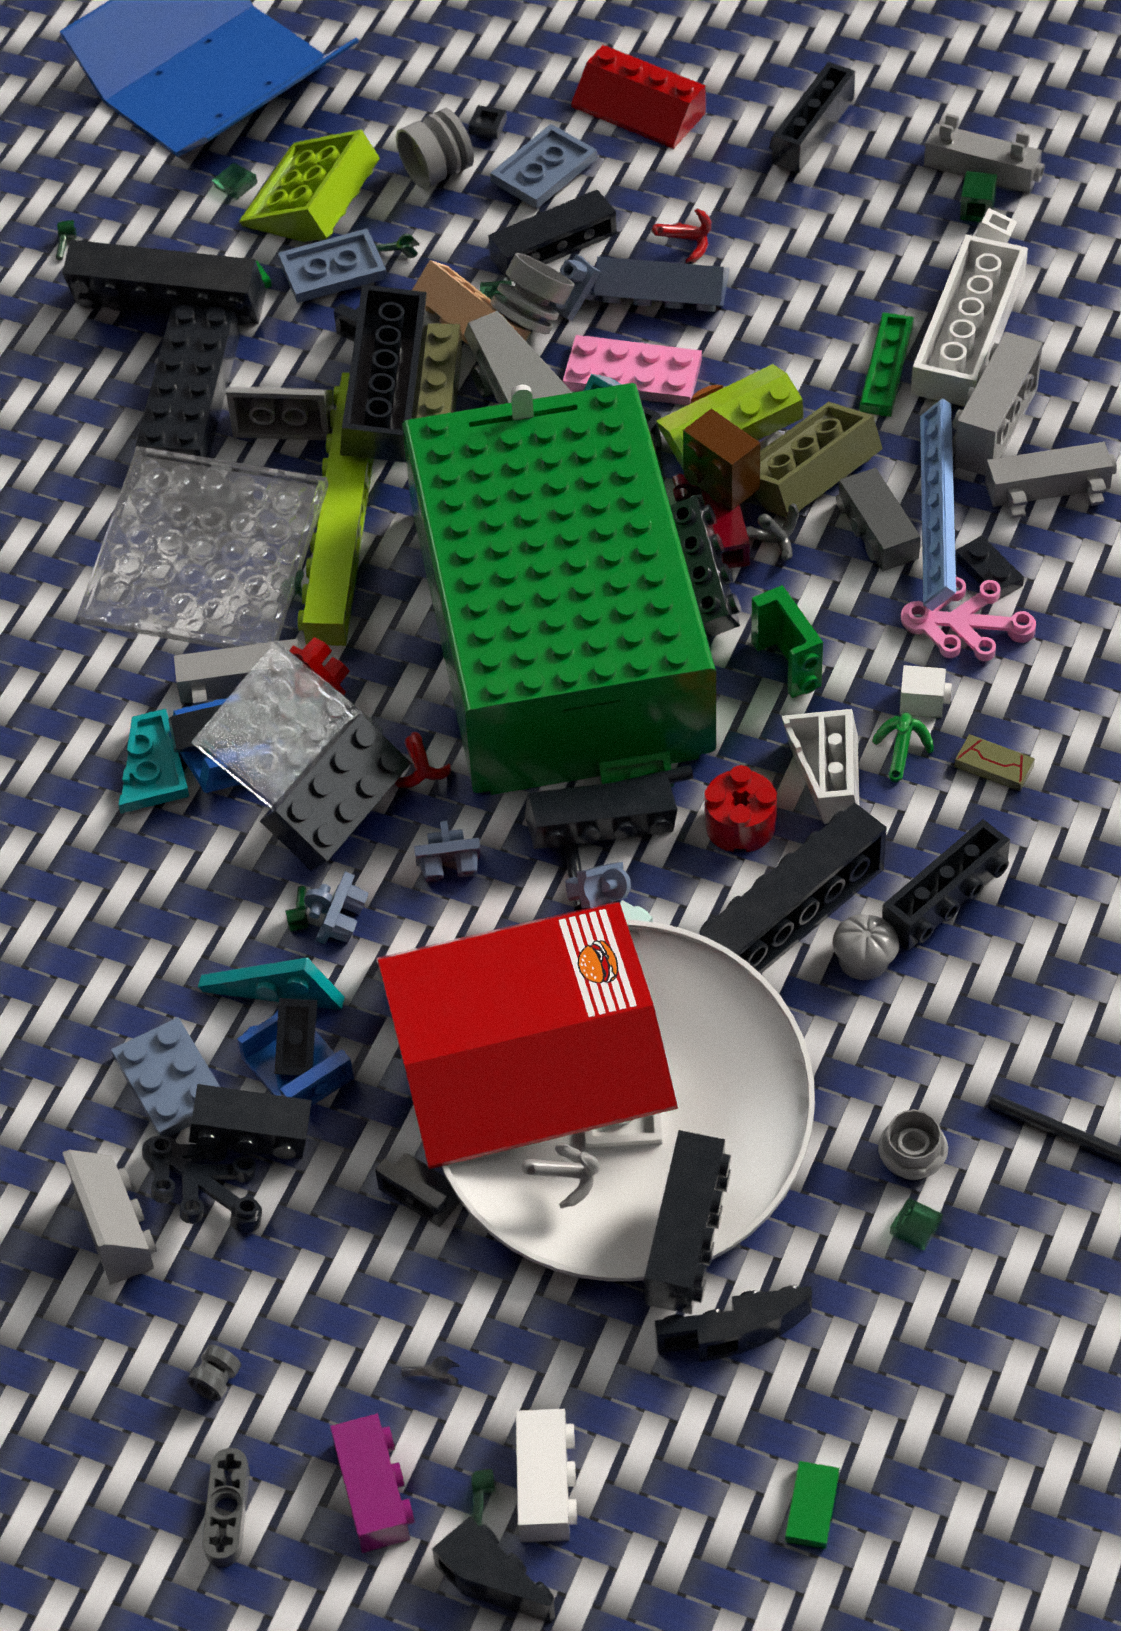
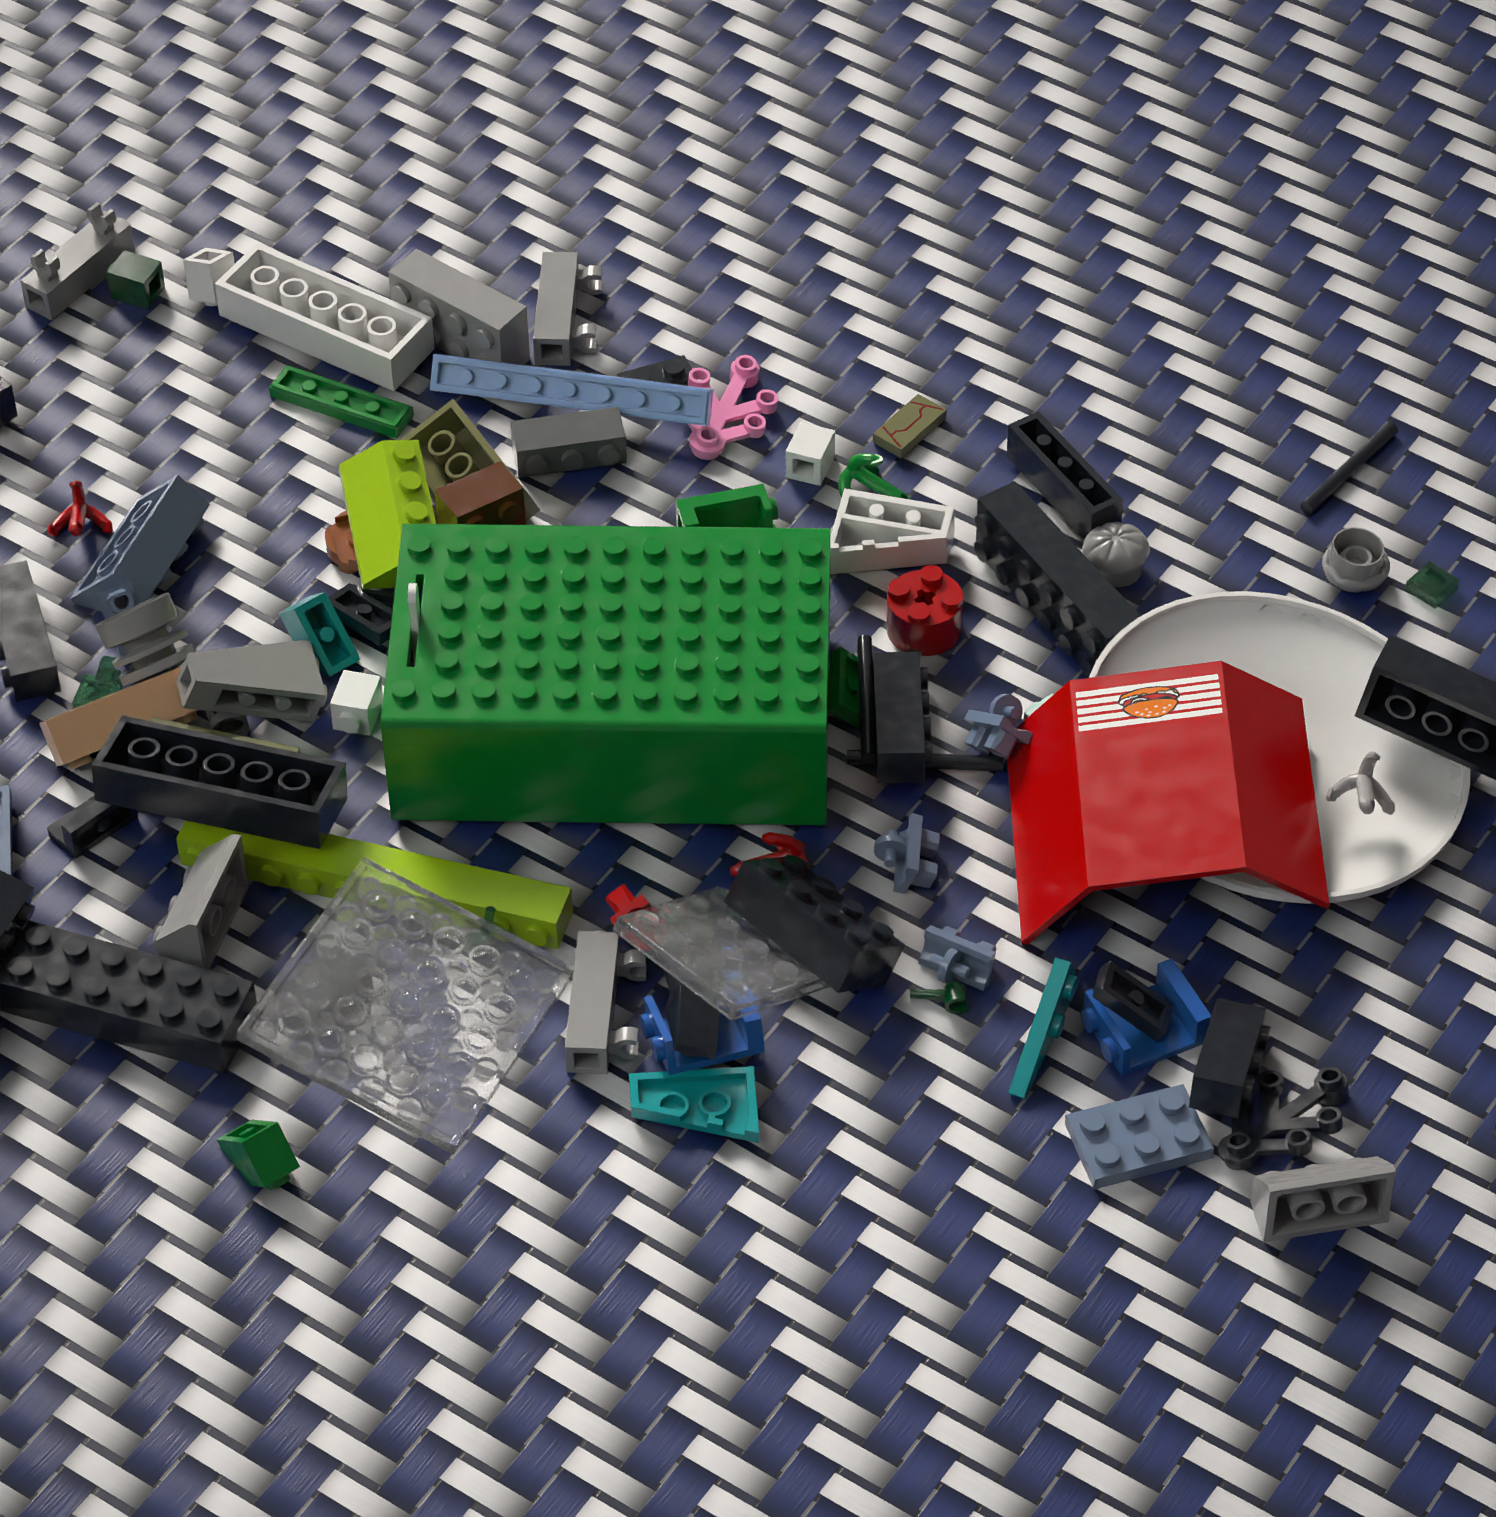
camera: 80 degrees left, 5 degrees down
black panel [375,1153,460,1227] -> none
bright pink plate [563,335,702,406] -> none
dark grey piece [746,503,799,561] -> none
none -> green slope [216,1119,300,1190]

